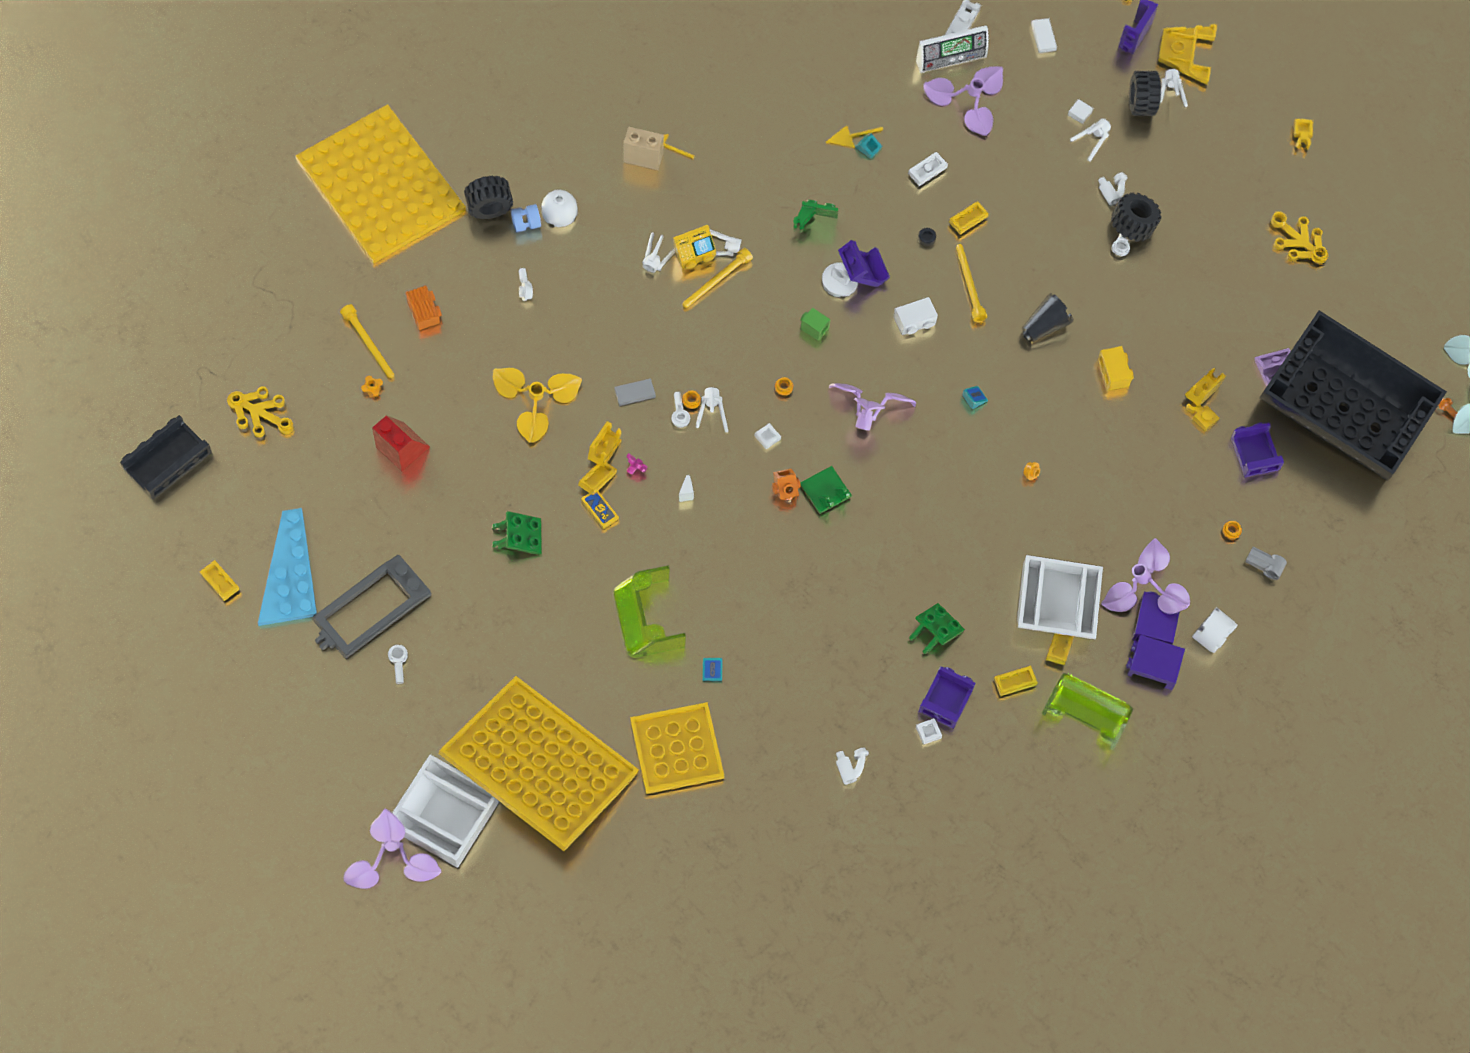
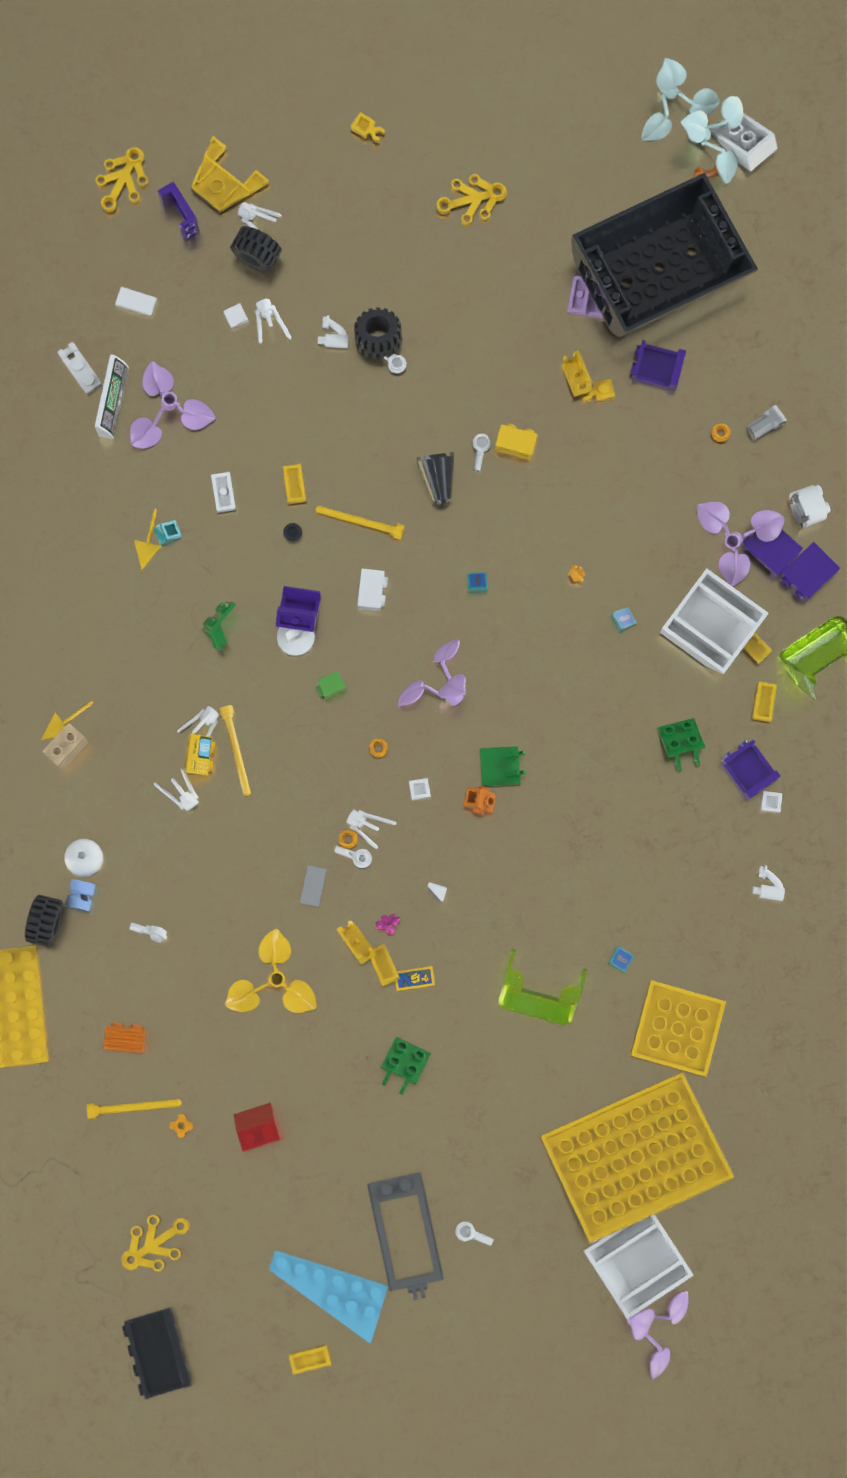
camera: 60 degrees left, 15 degrees up
none -> white plate [473,434,491,471]
none -> slope [611,607,637,632]

